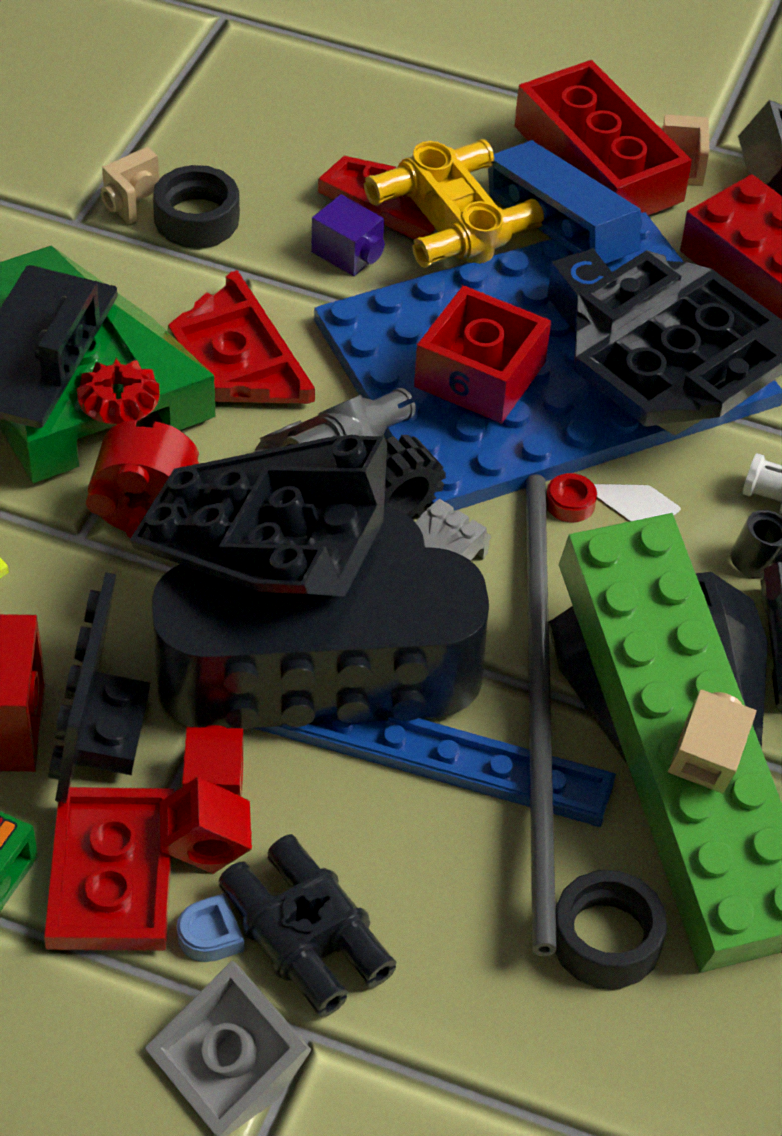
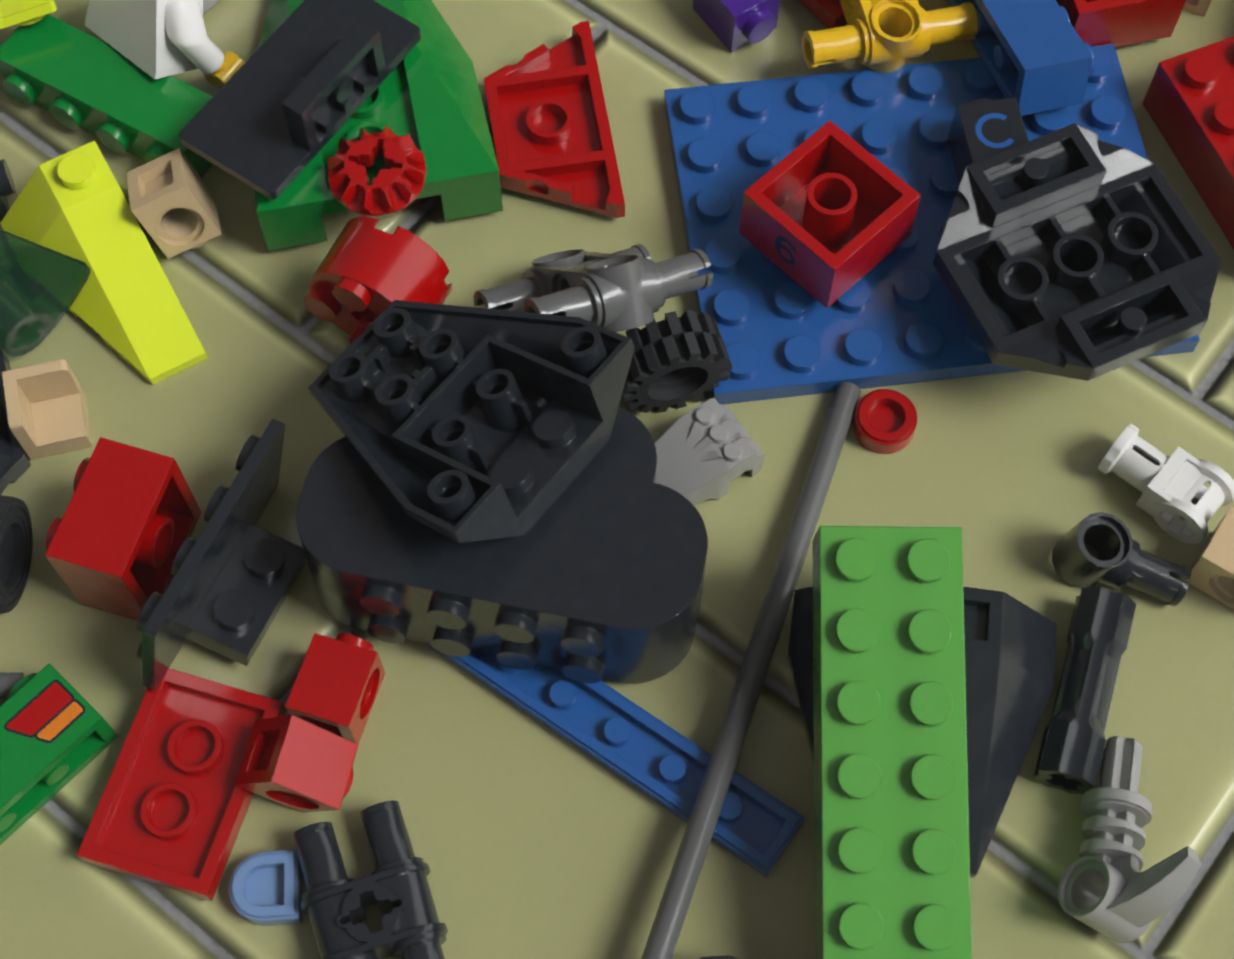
camera: 20 degrees right, 15 degrees up
white sticker [594,484,681,521] -> none
tan brick [668,689,757,794] -> none

